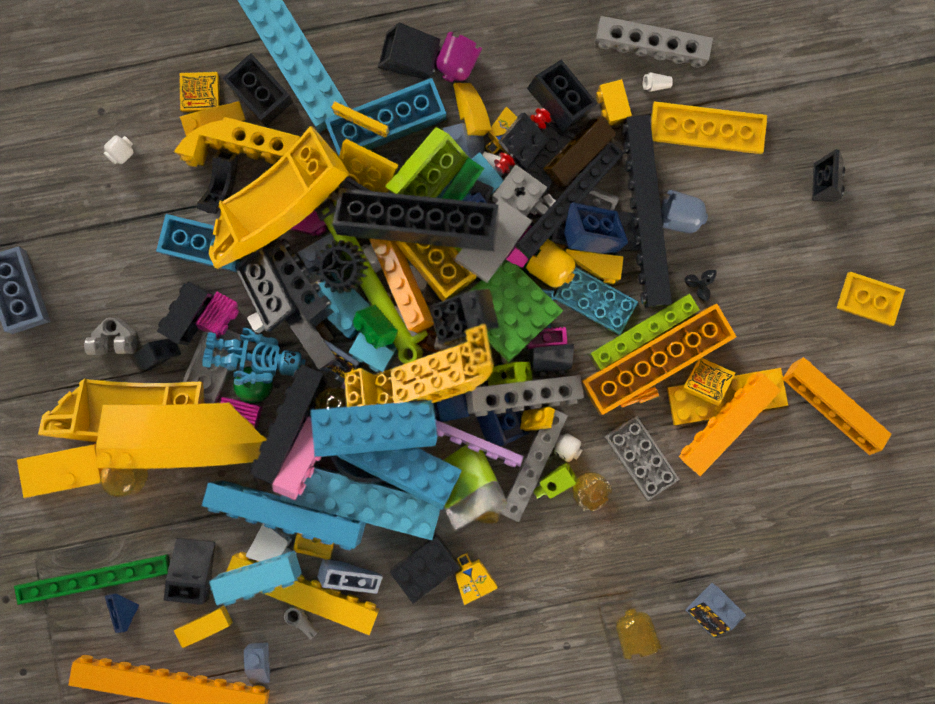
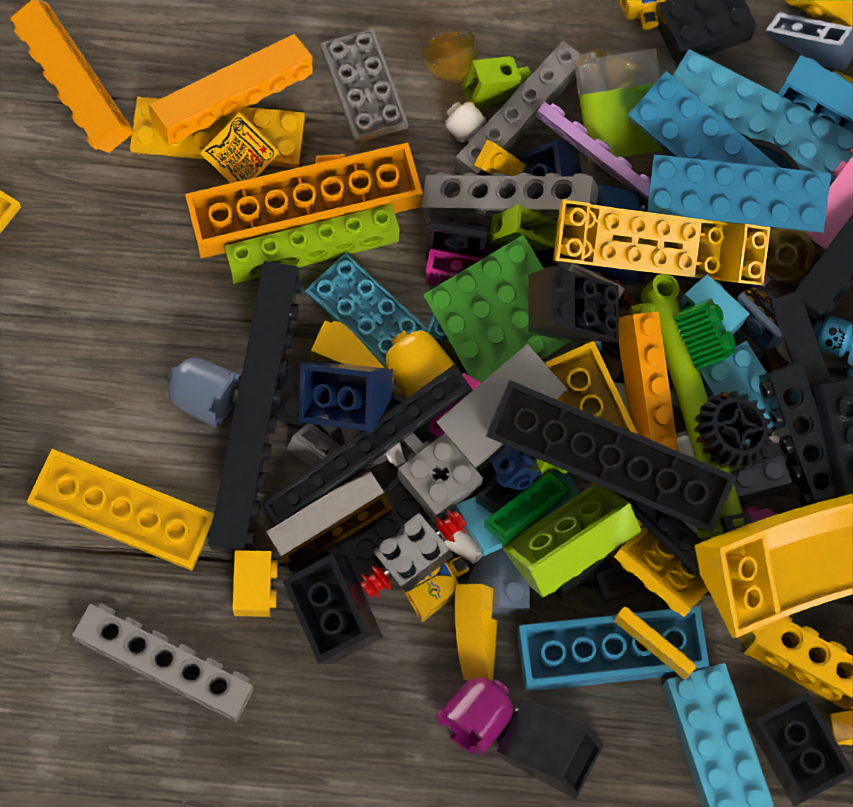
camera: 170 degrees left, 15 degrees down
white cone [643,72,673,92] -> none
black plant [684,270,717,302] -> none

